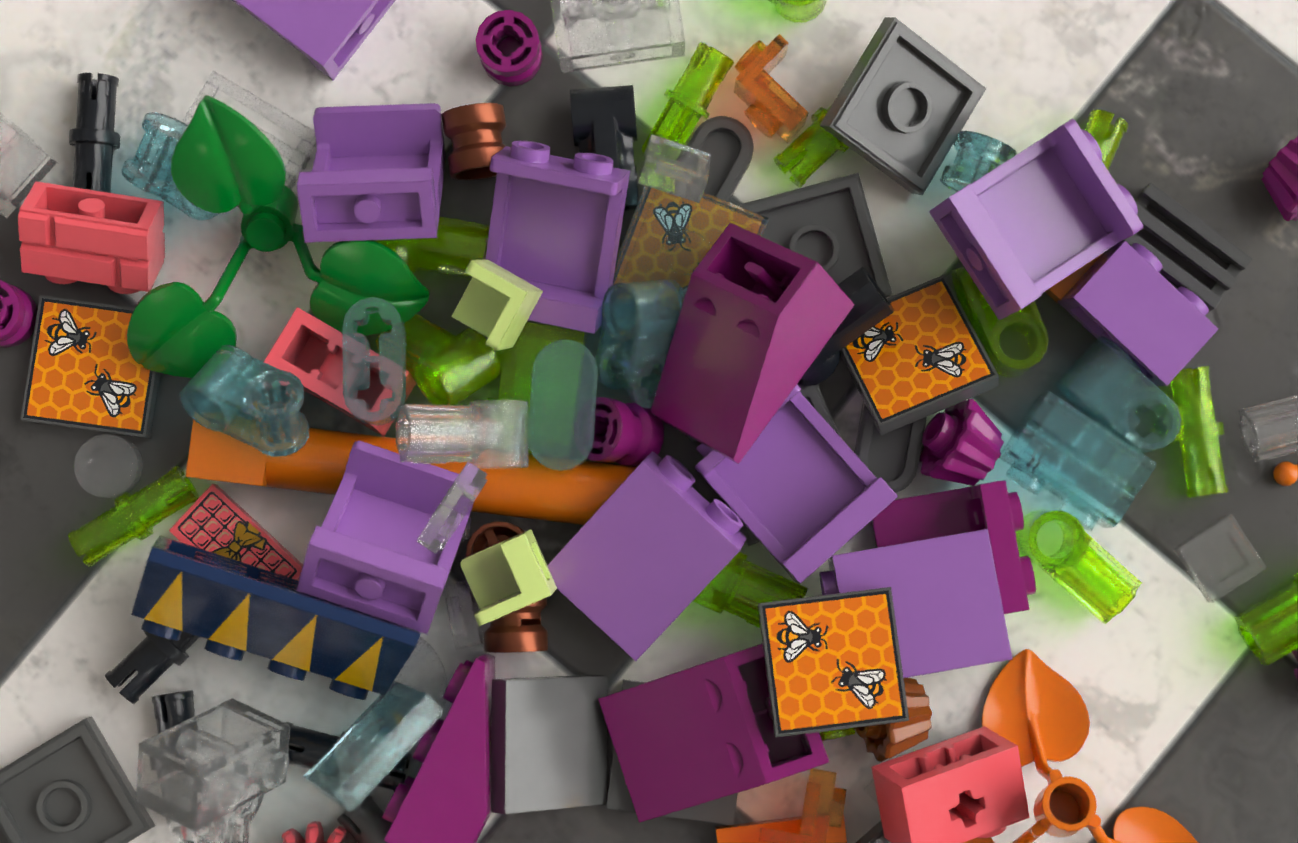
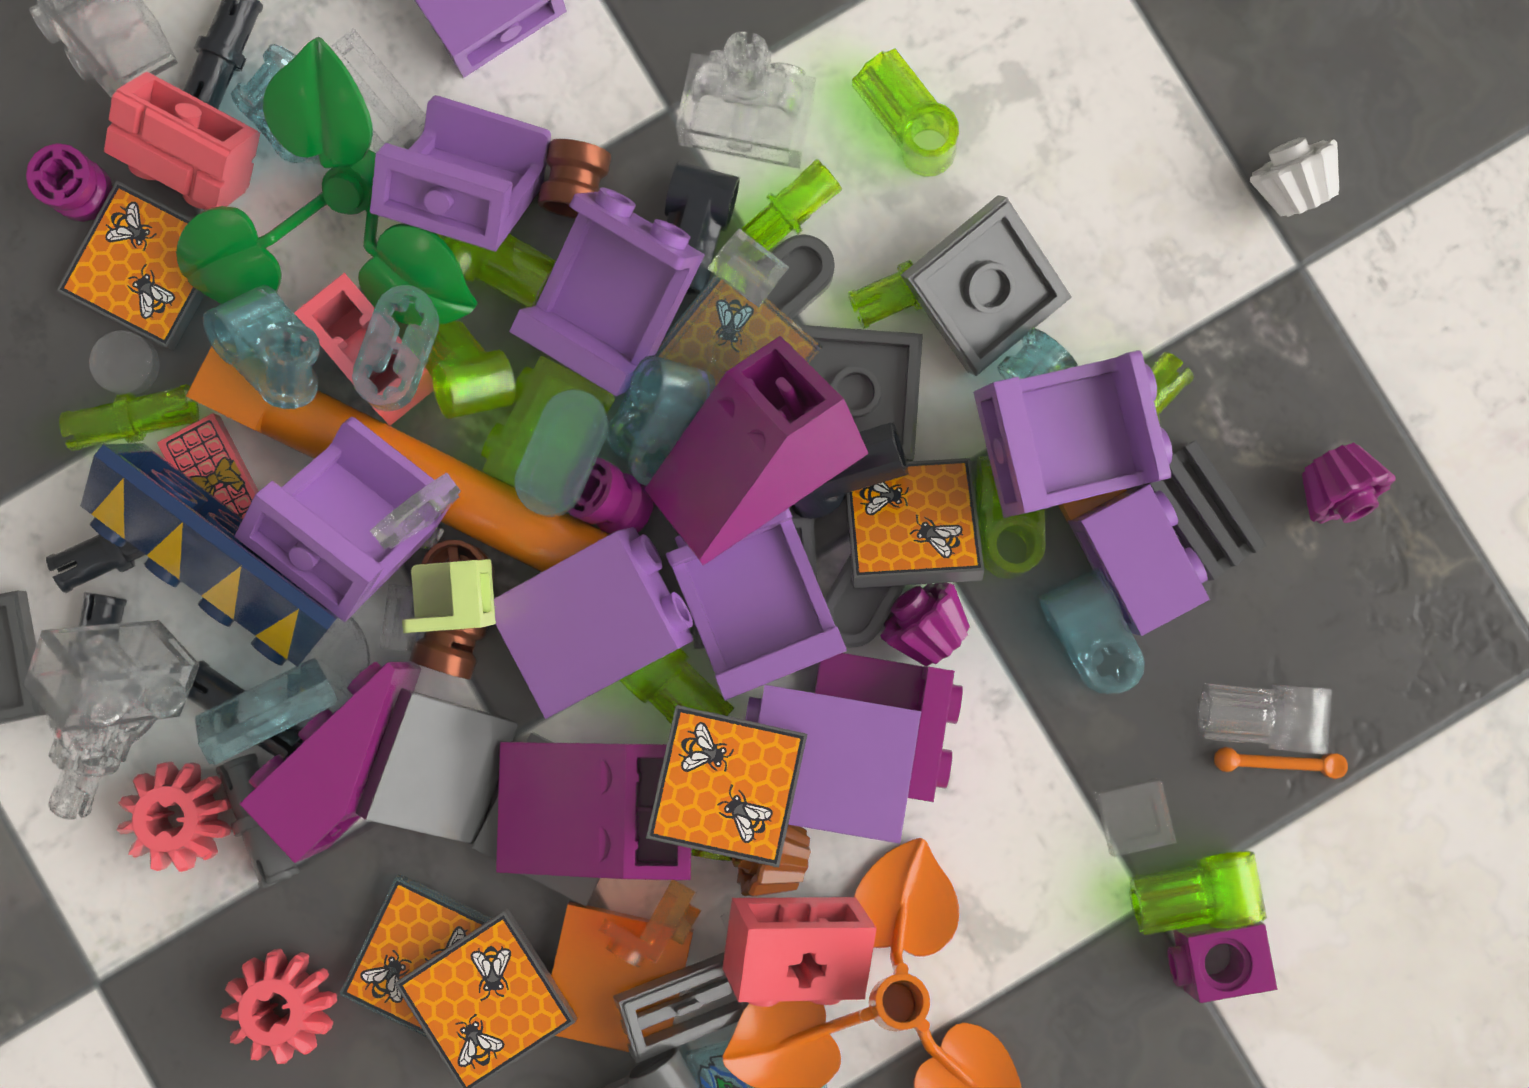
camera: 15 degrees right, 0 degrees up
clear piece [396,400,529,469] -> none
yellowish green panel [451,259,543,351] -> none
magenta wheel [476,10,543,87] -> none
clear orange bracket [734,34,809,143] -> none
clear light blue brick [999,391,1157,531] -> none
clear neon green piece [1016,509,1142,624] -> none
clear neon green pin [1170,366,1229,498] -> none

